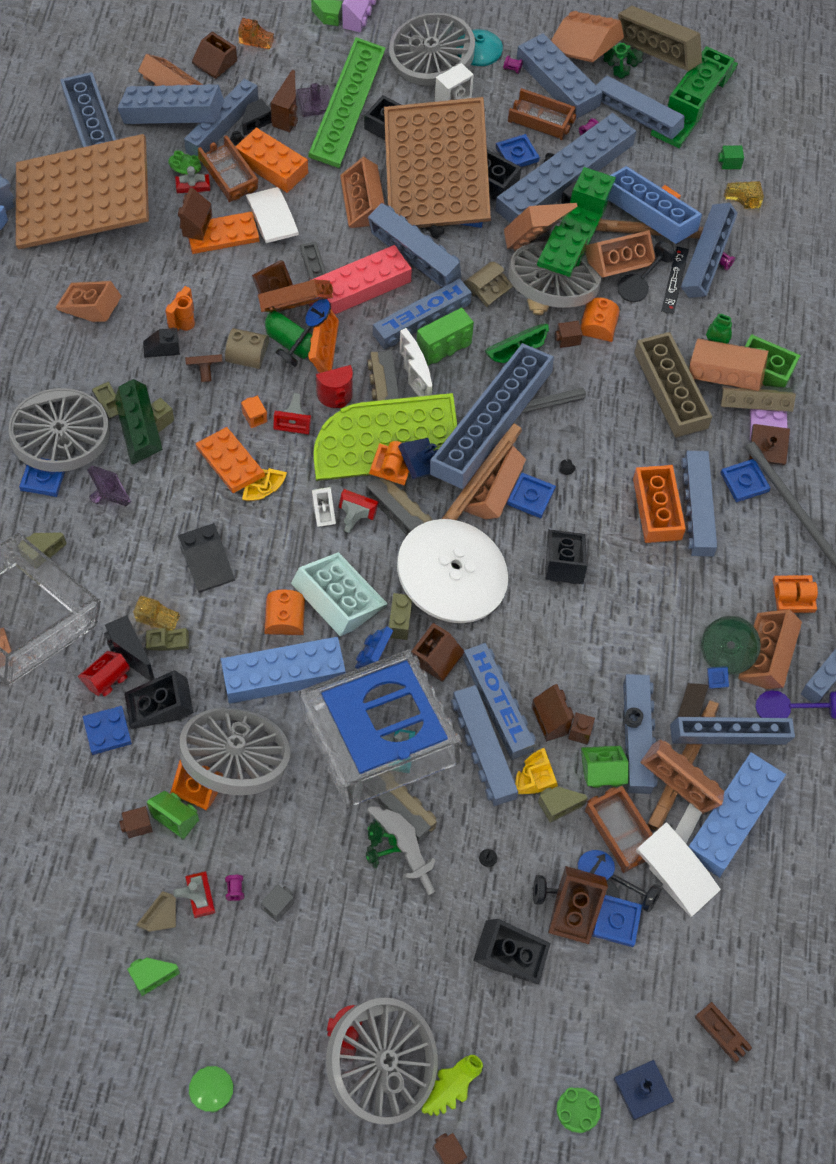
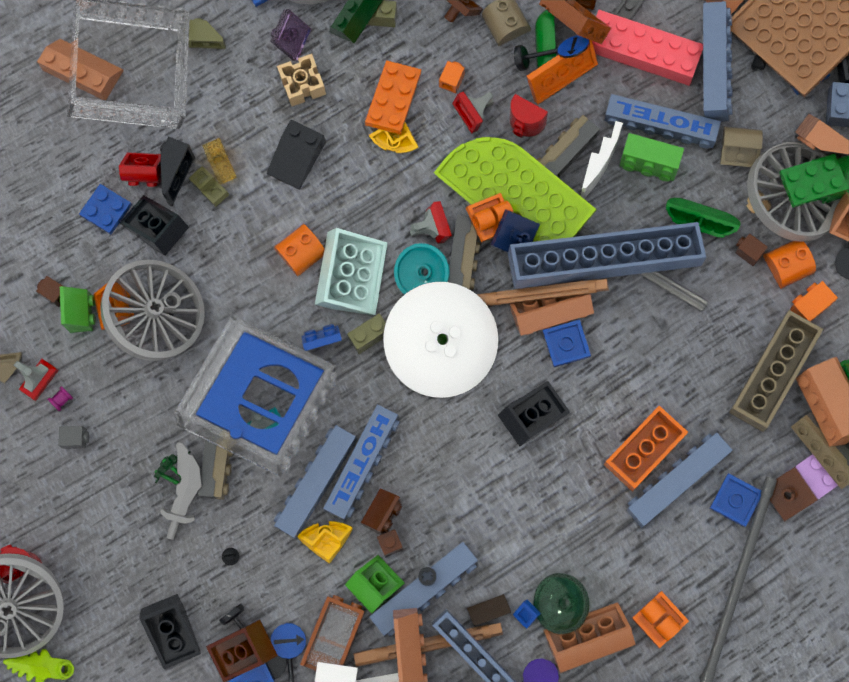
camera: 60 degrees right, 15 degrees up
medium blue brick [221,637,346,704] -> none
white slope [312,487,336,527] -> none
reddish brown slope [410,623,464,682] -> none
olive slope [538,786,588,823] -> none
black piece [560,459,576,475] -> none
none -> tan brick [277,54,326,107]
none -> teal dish [394,243,450,295]
none -> orange brick [790,281,838,322]

